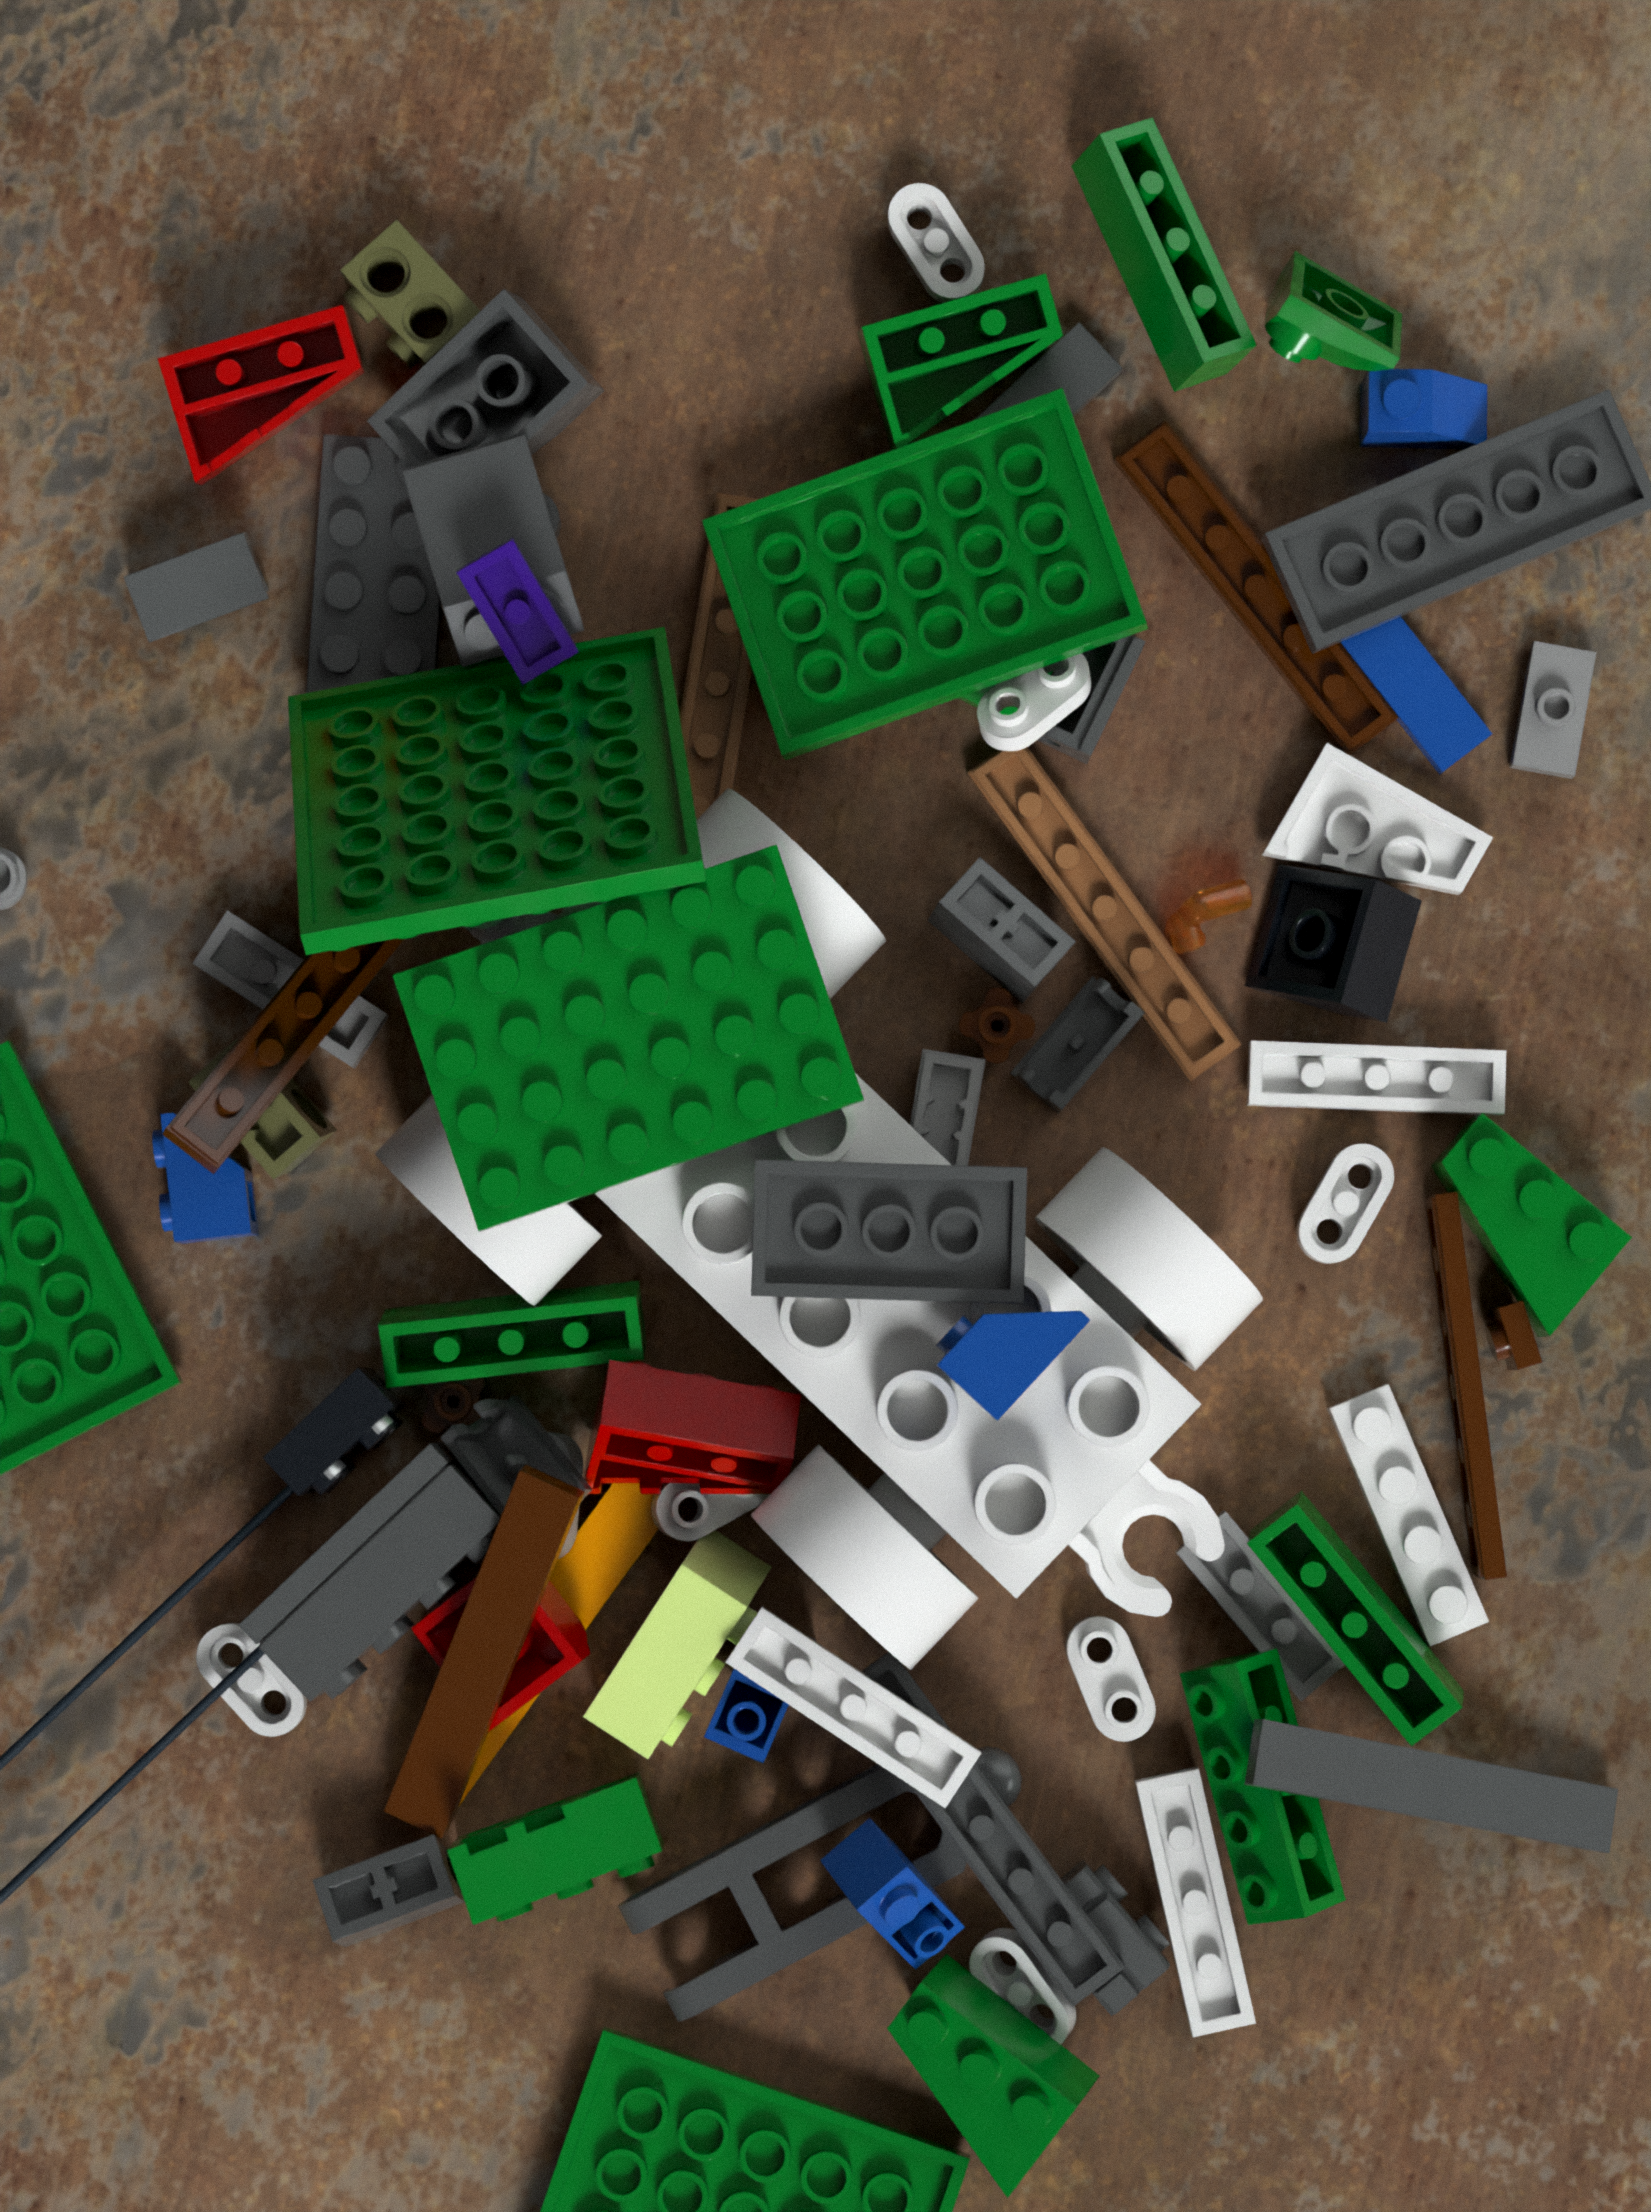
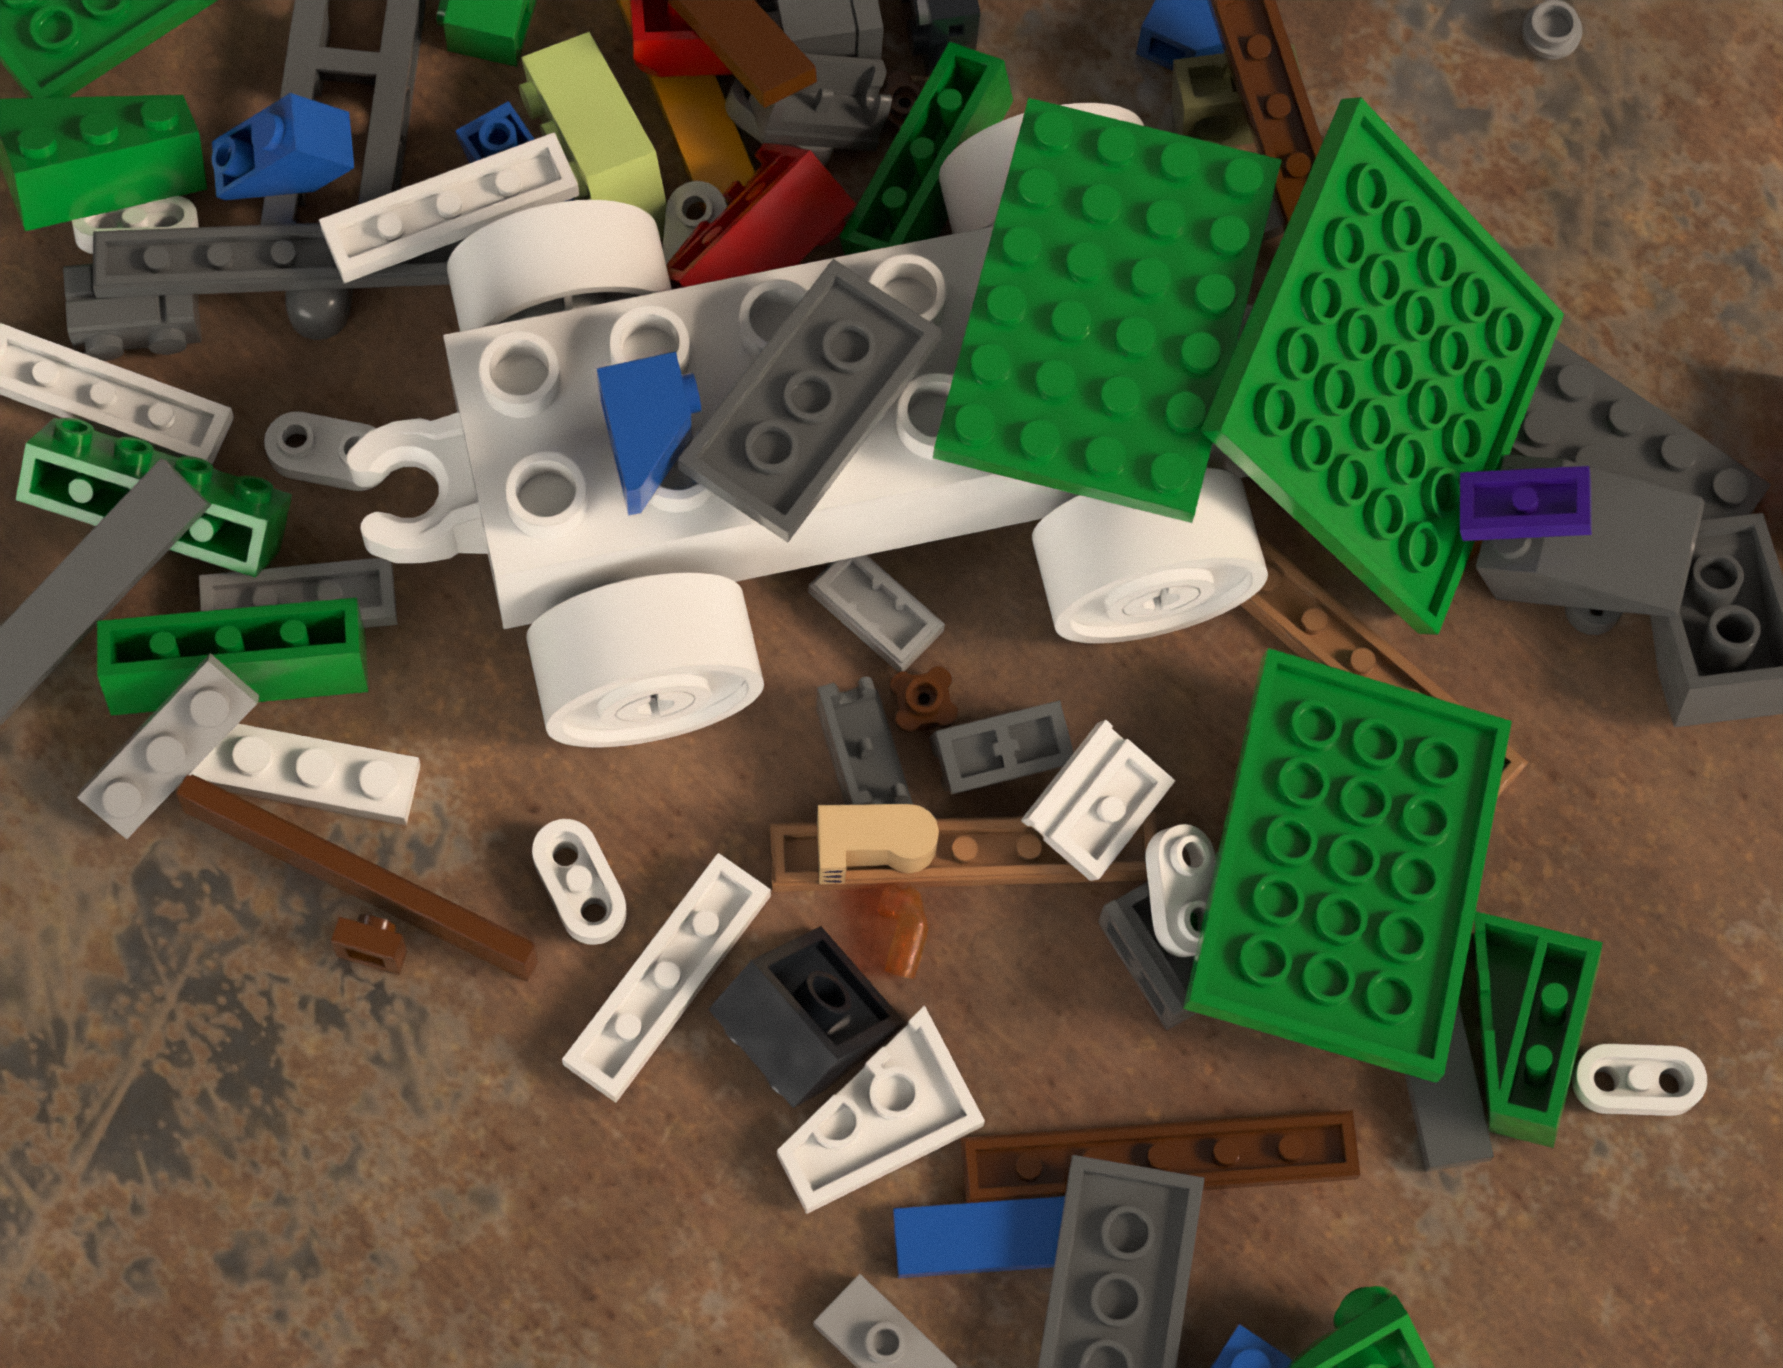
camera: 115 degrees right, 15 degrees down
dark grey hinge [123,532,269,643] -> none
green brick [1071,117,1257,392] -> none
green wedge [1431,1113,1632,1337] -> none
none -> light grey plate [77,653,259,839]
none -> tan leg [817,804,939,884]
none -> white plate [1021,720,1175,881]

